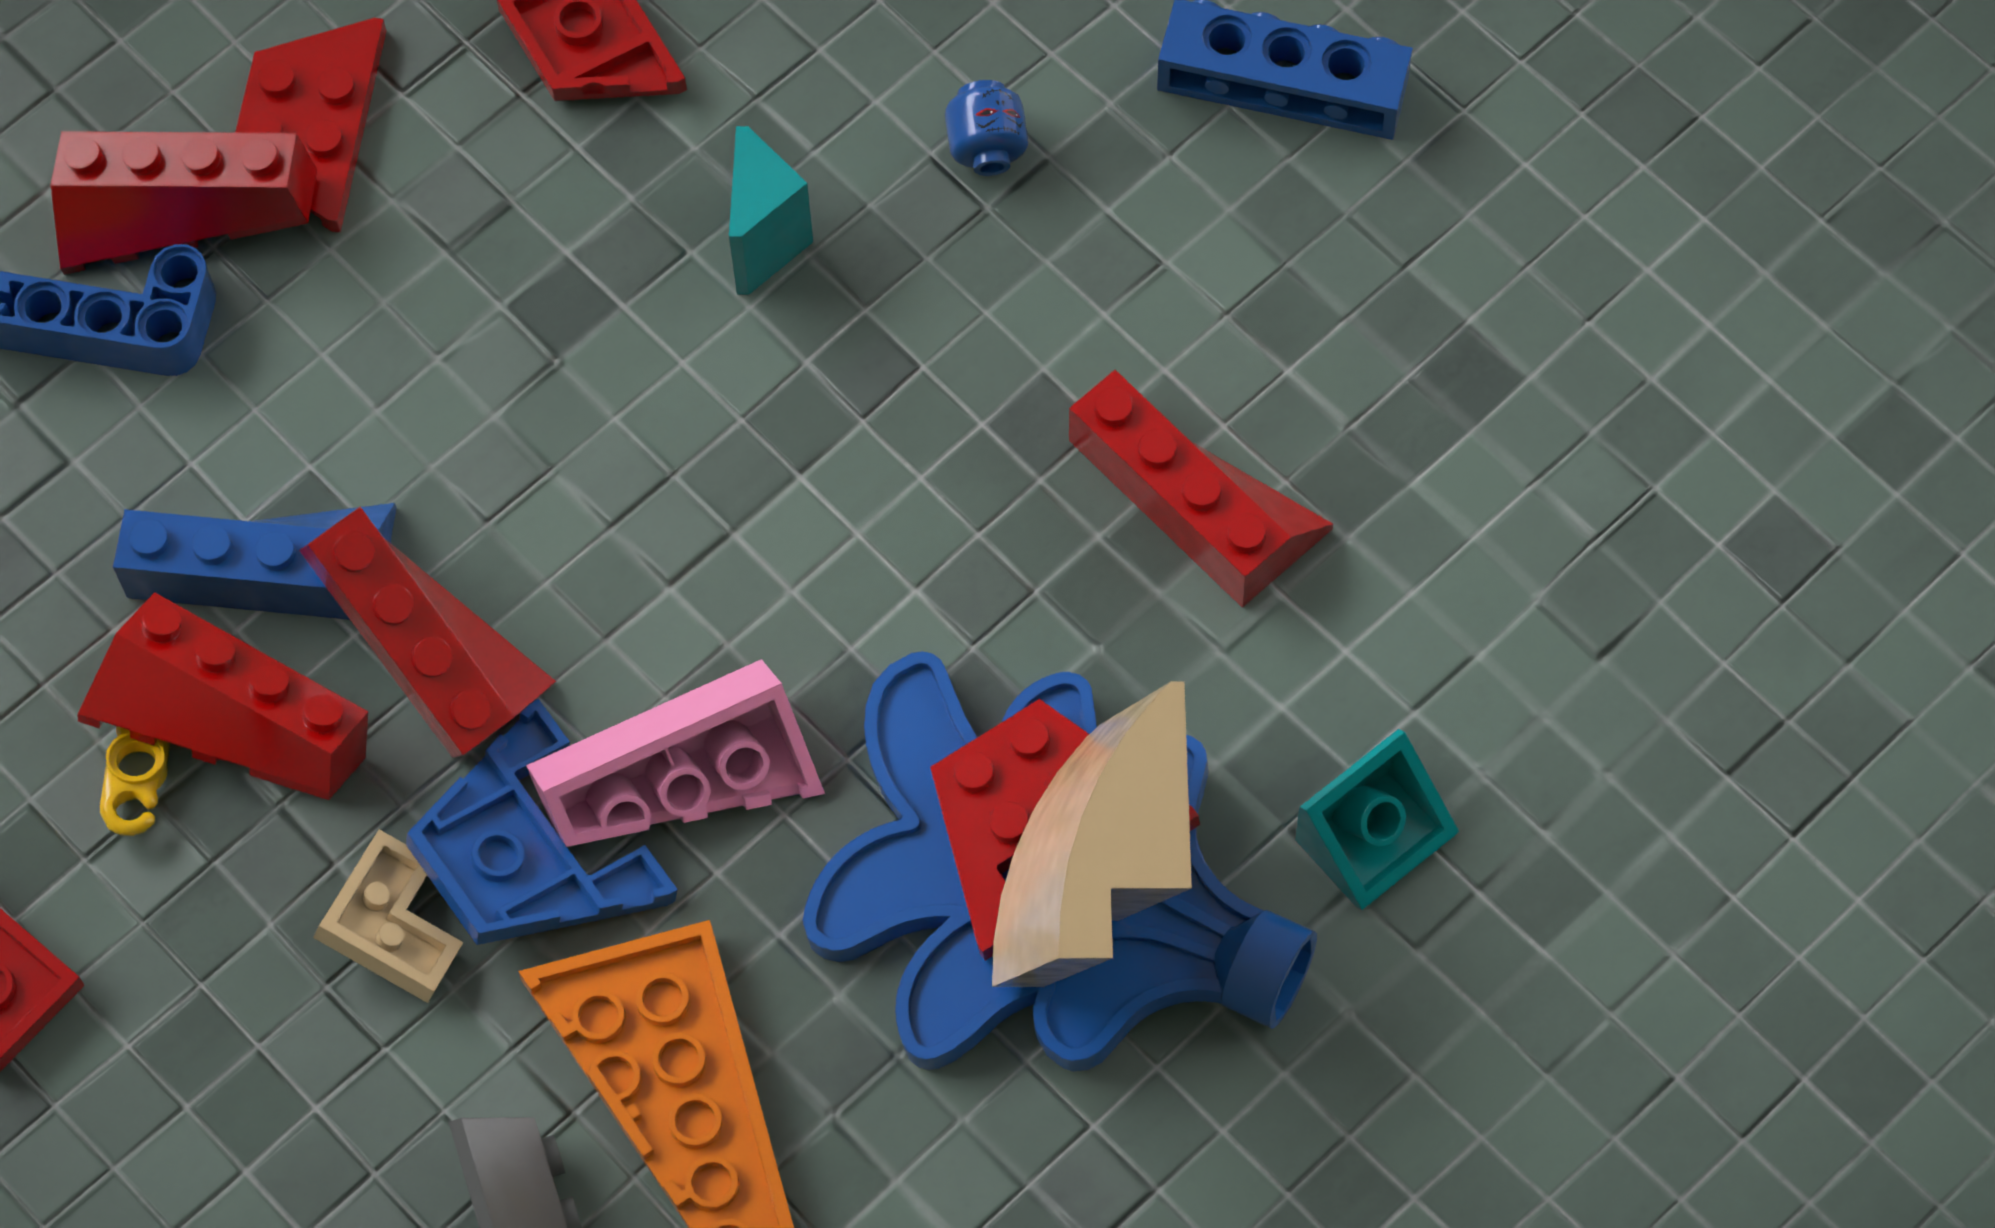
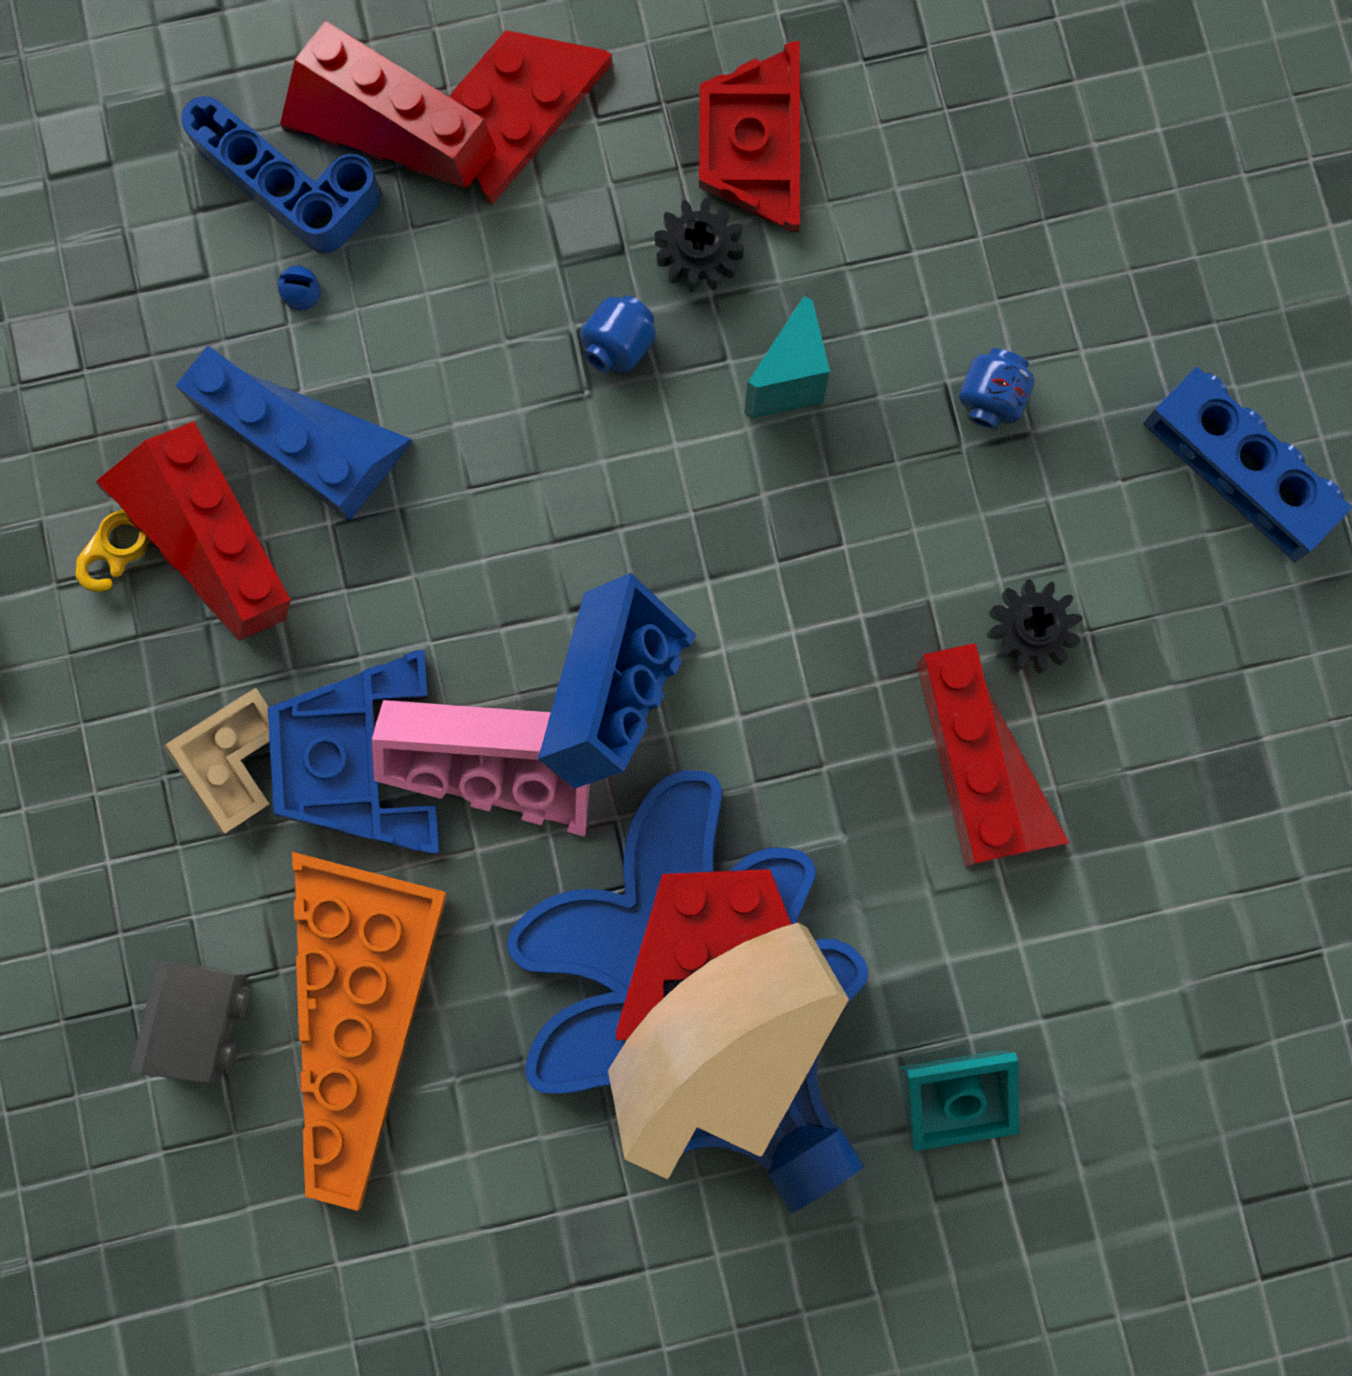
camera: 30 degrees right, 15 degrees up
red wedge [299,506,556,758] -> none
none -> blue hinge [278,265,321,310]
none -> blue wedge [538,573,697,789]
none -> blue head [580,295,656,373]
none -> black gear [655,198,744,292]
none -> black gear [987,579,1083,674]

